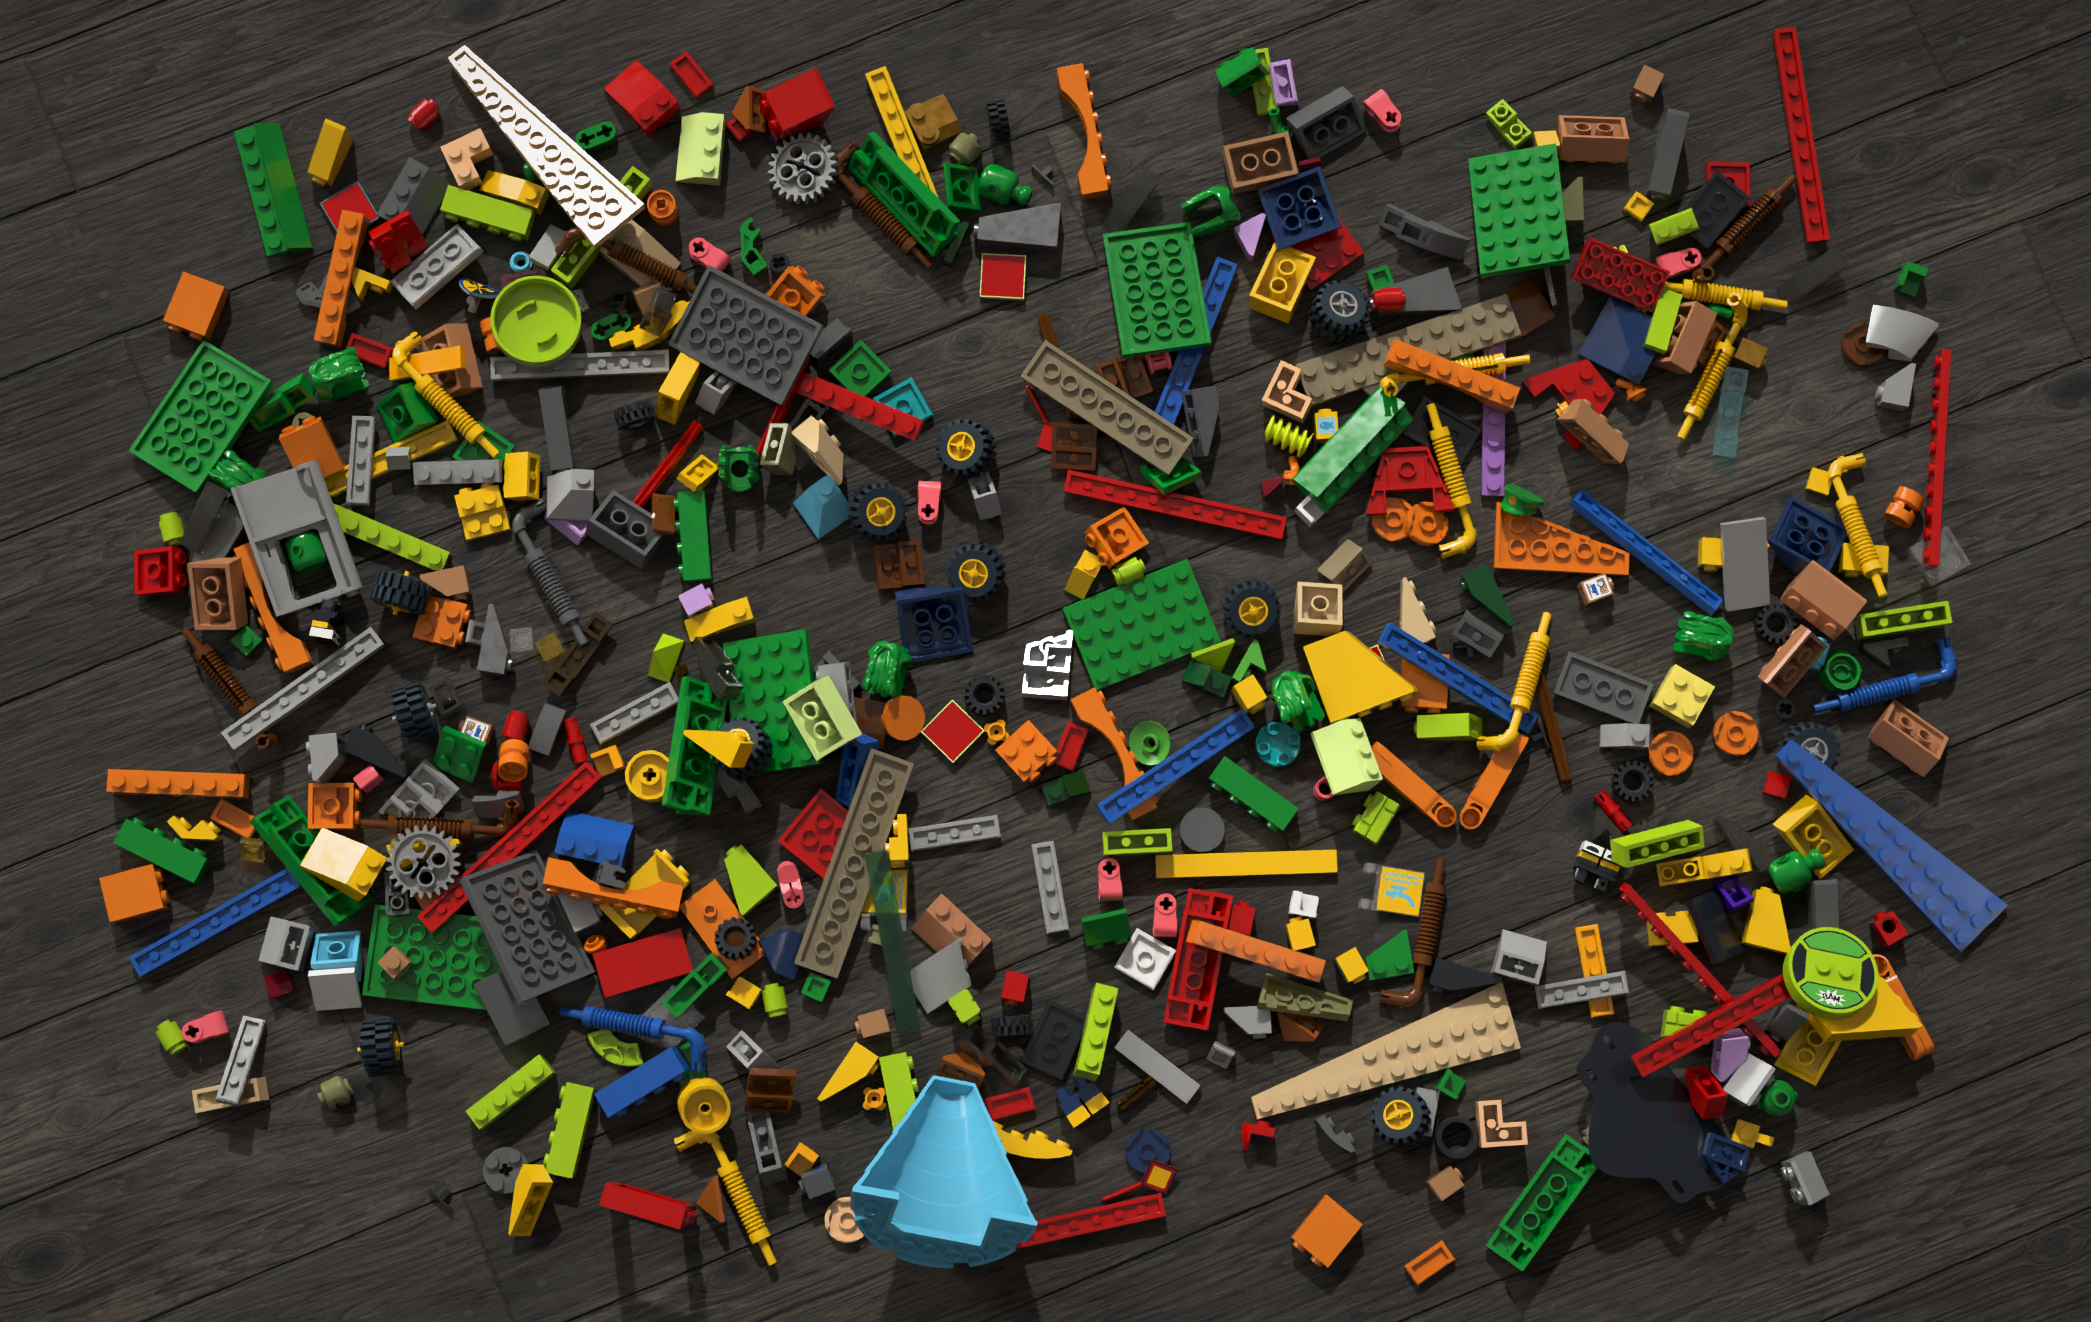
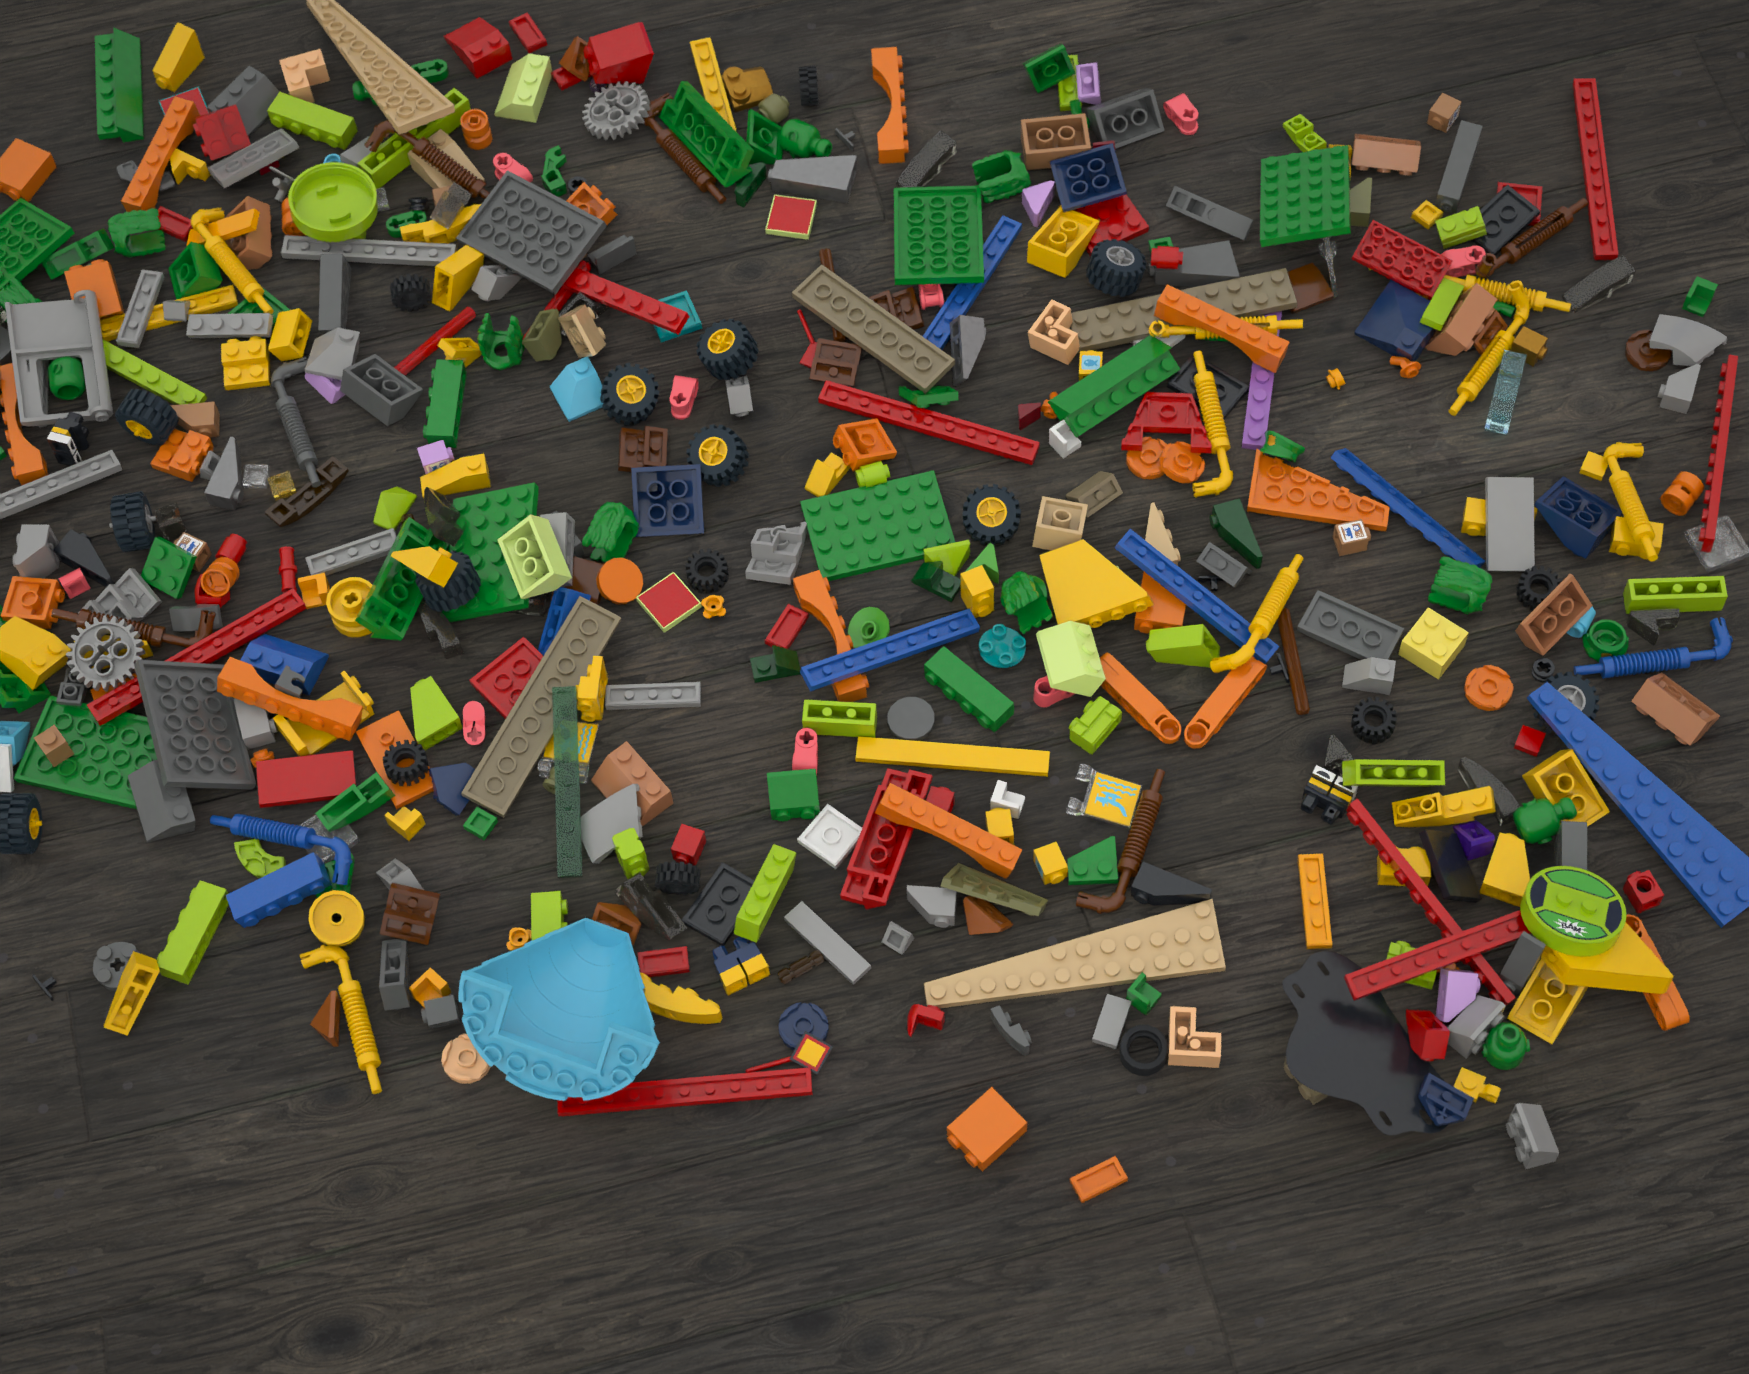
camera: 15 degrees right, 20 degrees down
red brick [408,98,440,131] -> none
lime brick [466,1054,556,1130] -> none
yellow slope [479,170,549,215] -> none
dark grey slope [528,703,567,756] -> none
red window [599,1182,697,1229] -> none
dark orange slope [652,493,675,534] -> none
lime brick [761,983,788,1018] -> none
yellow slope [817,1042,880,1102] -> none
green plate [829,340,892,397] -> none
medium nougat brick [855,1009,891,1039] -> none
orange plate [996,720,1059,784] -> none
light grey tile [1031,841,1069,934] -> none
coral piece [1153,893,1177,937] -> none
neon yellow piece [1264,415,1314,458] -> none
black wheel [1370,1086,1431,1148] -> none
medium nougat brick [1426,1166,1464,1201] -> none
green slope [1486,1134,1597,1272] -> none
light grey slope [1491,929,1547,986] -> none
red wing [1521,359,1615,451] -> none
light grey tile [1534,971,1629,1009] -> none
medium nougat slope [1557,399,1629,464] -> none
red pin [1593,789,1633,834] -> none
orange tile [1648,731,1694,776] -> none
nougat slope [1780,560,1867,640] -> none

